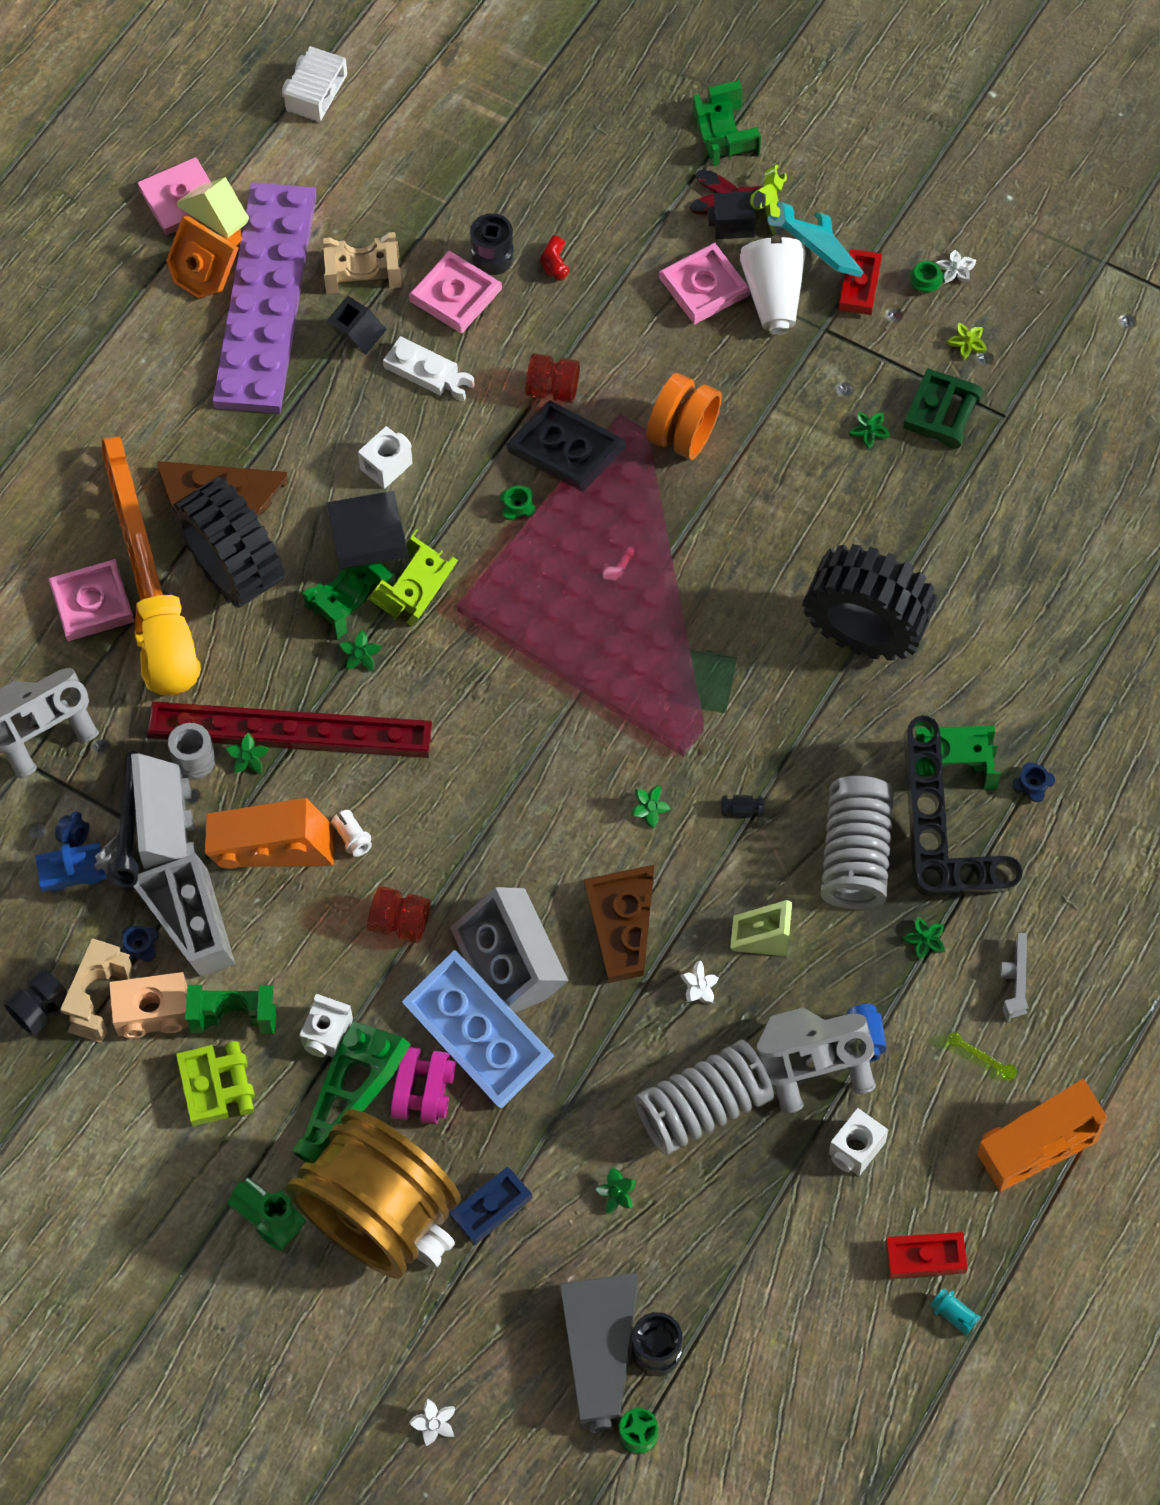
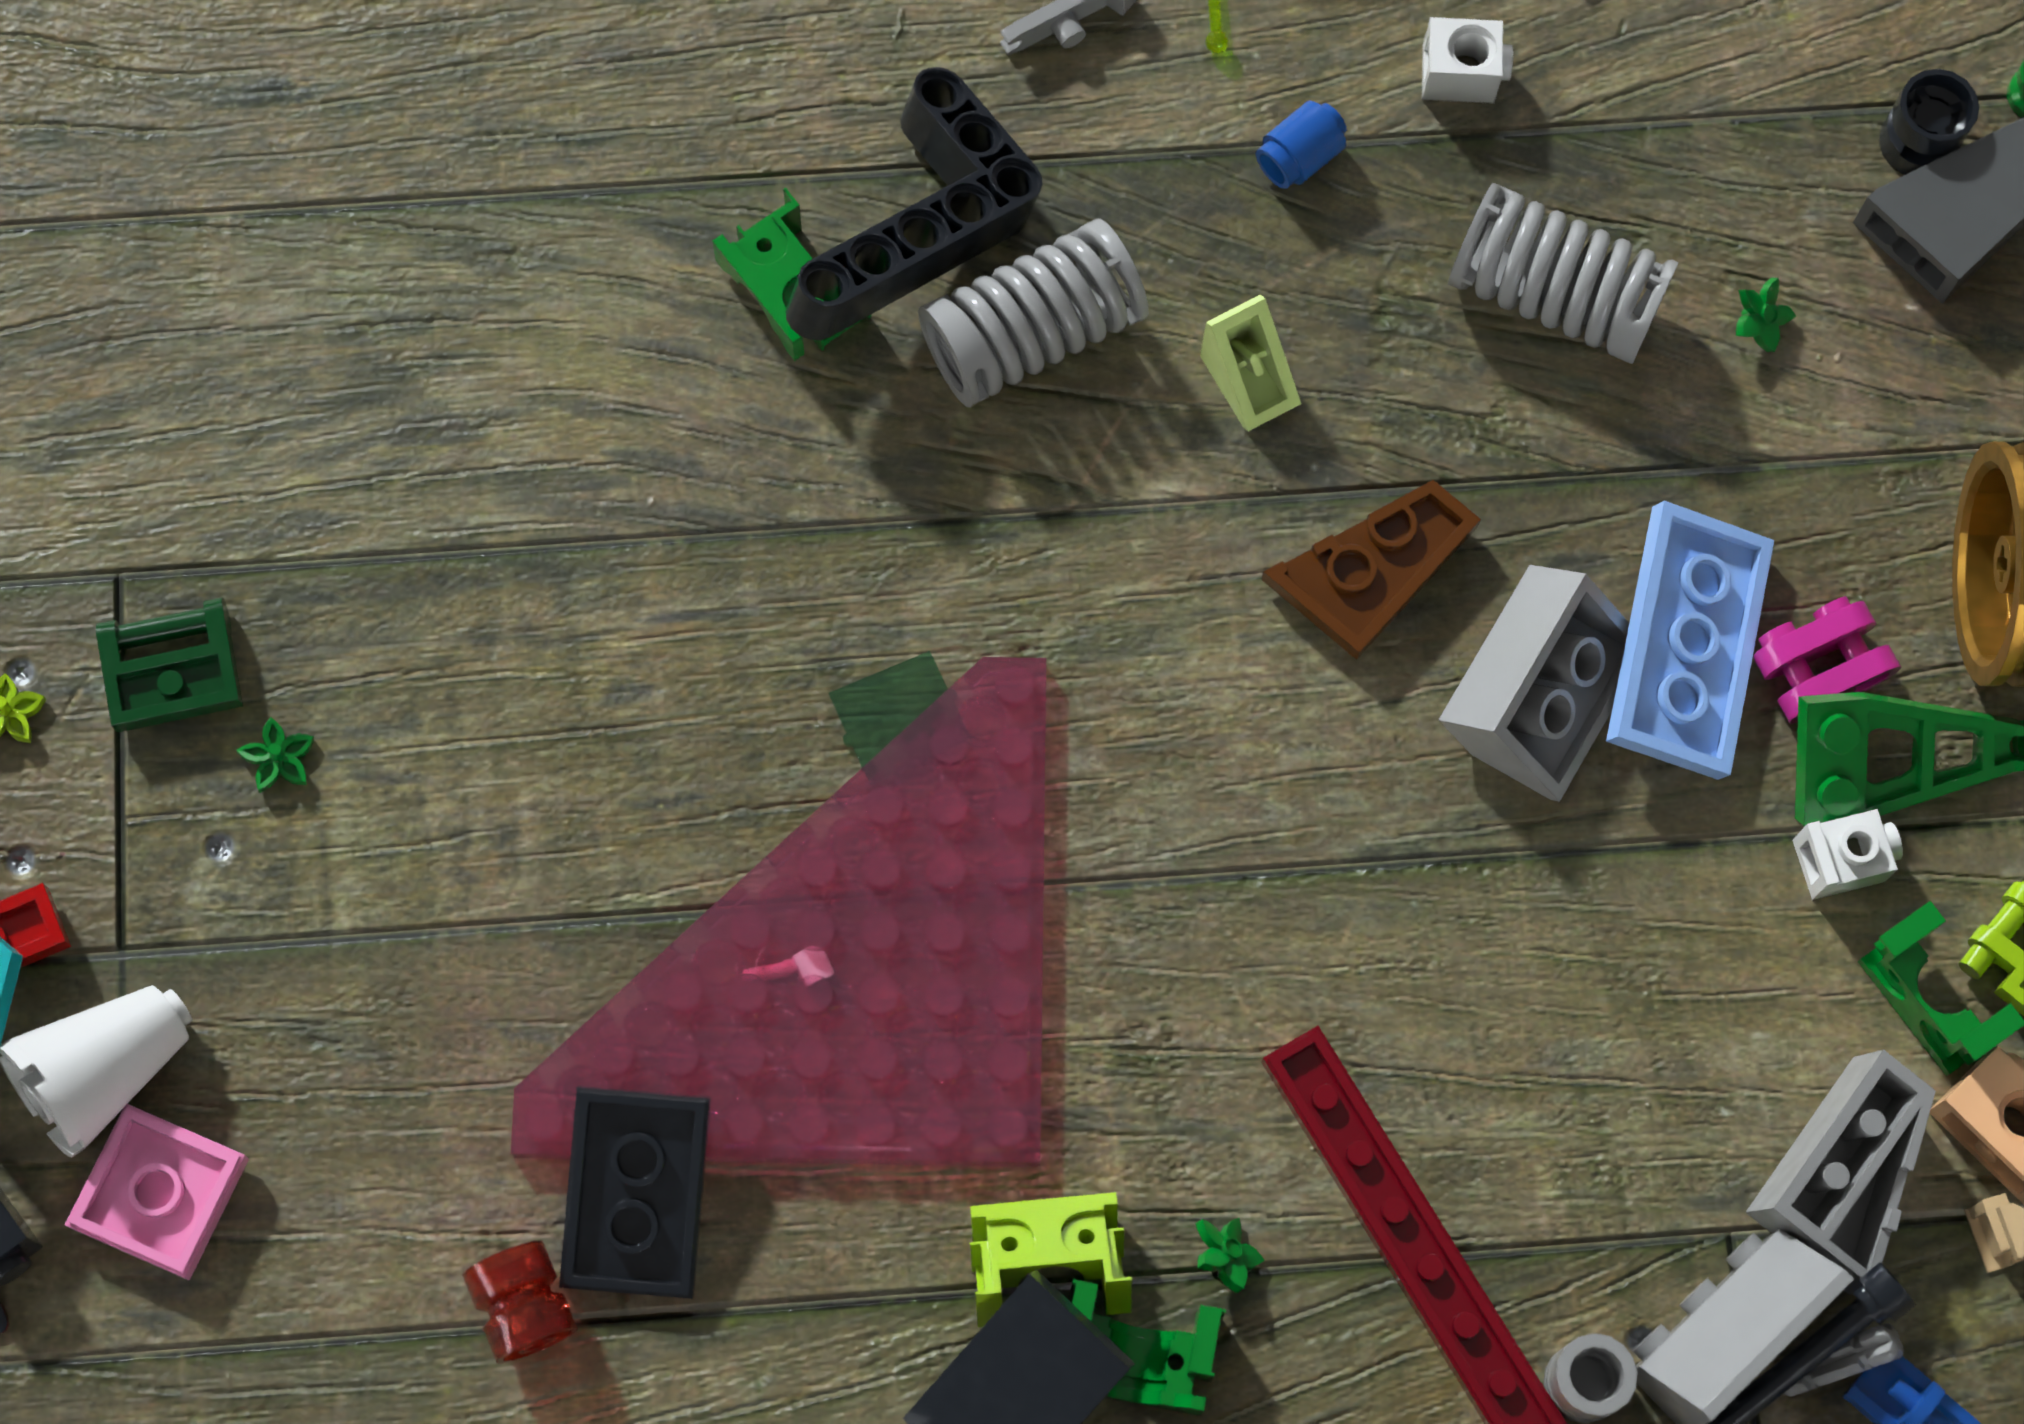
camera: 130 degrees left, 10 degrees up
dark blue plate [120,926,158,962] -> none
orange wedge [205,798,335,869] -> none
green plant [226,733,269,774] -> none
white pin [331,810,372,857] -> none
clear red wheel [367,885,431,944] -> none
dark blue plate [449,1166,533,1245] -> none
green plate [500,486,536,520] -> none
green plant [631,785,671,828] -> none
orange wheel [646,373,722,460] -> none
white plant [680,960,719,1004] -> none
black piece [721,795,764,817] -> none
light grey piece [757,1008,876,1113] -> none
black tyre [802,544,937,661] -> none
green plant [902,917,945,960] -> none
dark blue plate [1012,763,1055,802] -> none

